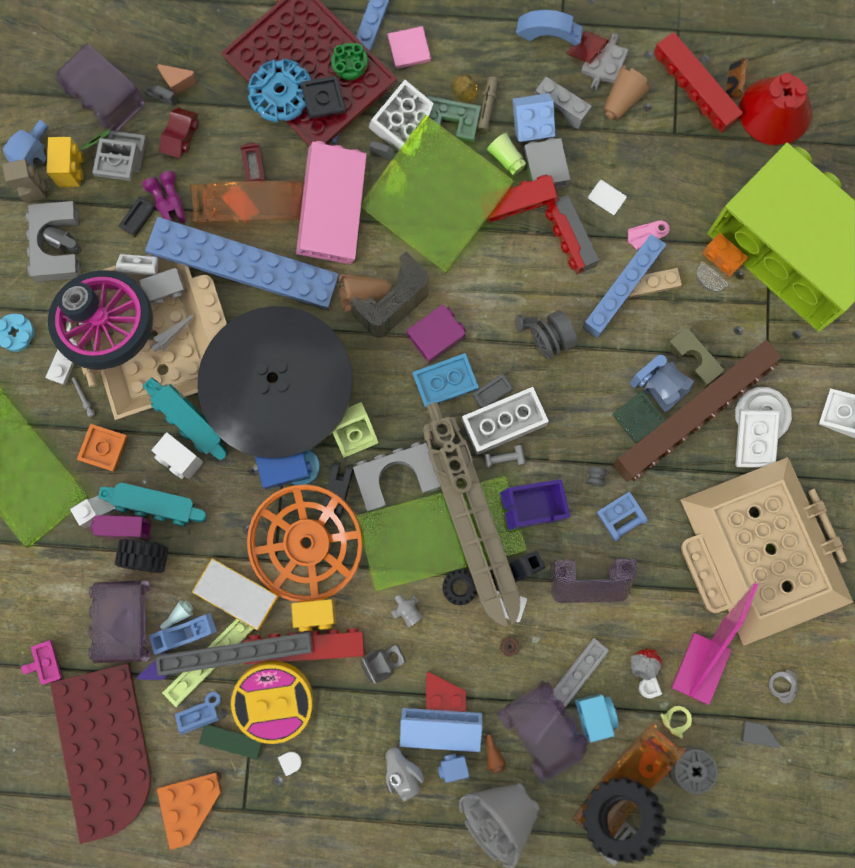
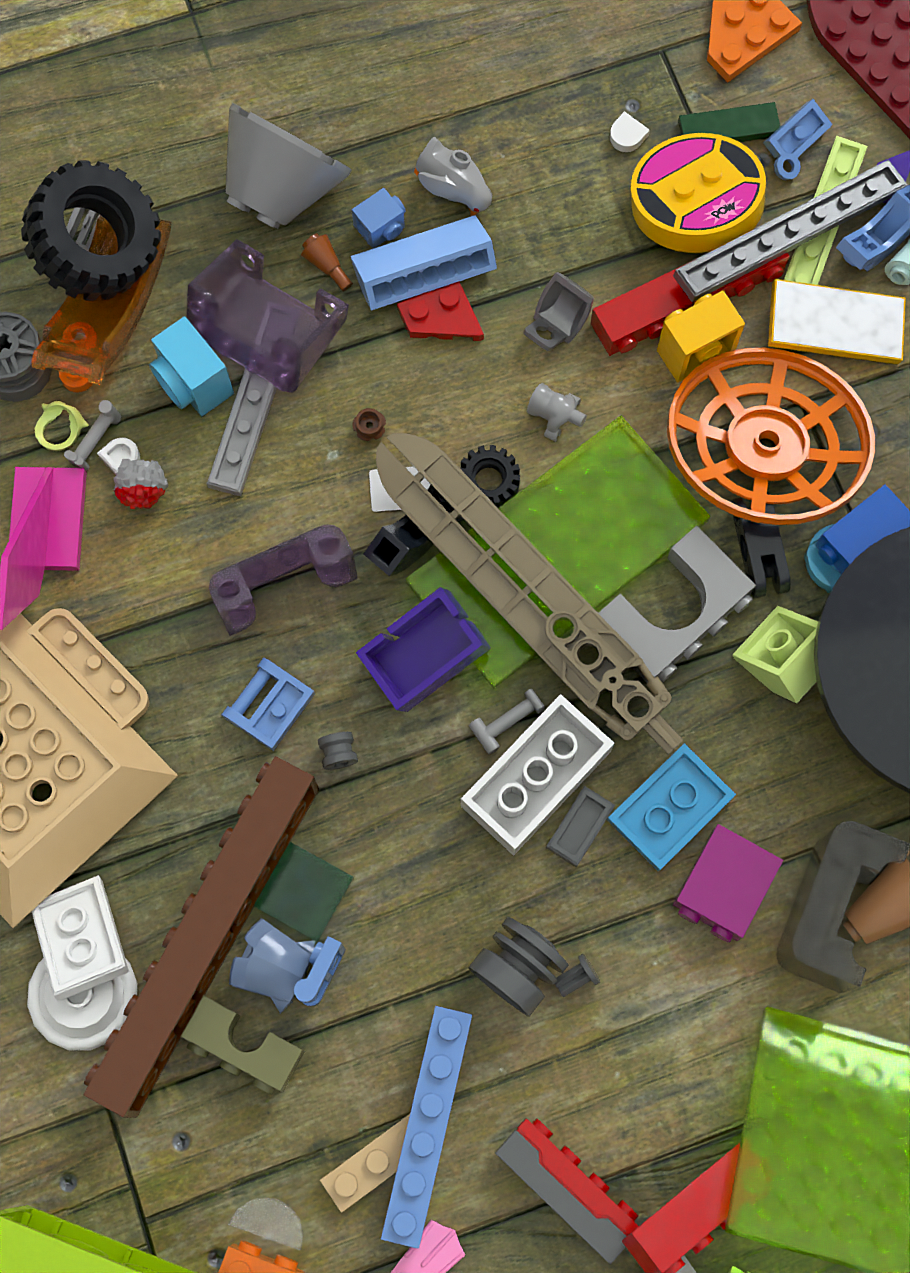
camera: 155 degrees right, 5 degrees down
none -> light grey piece [64,400,121,471]

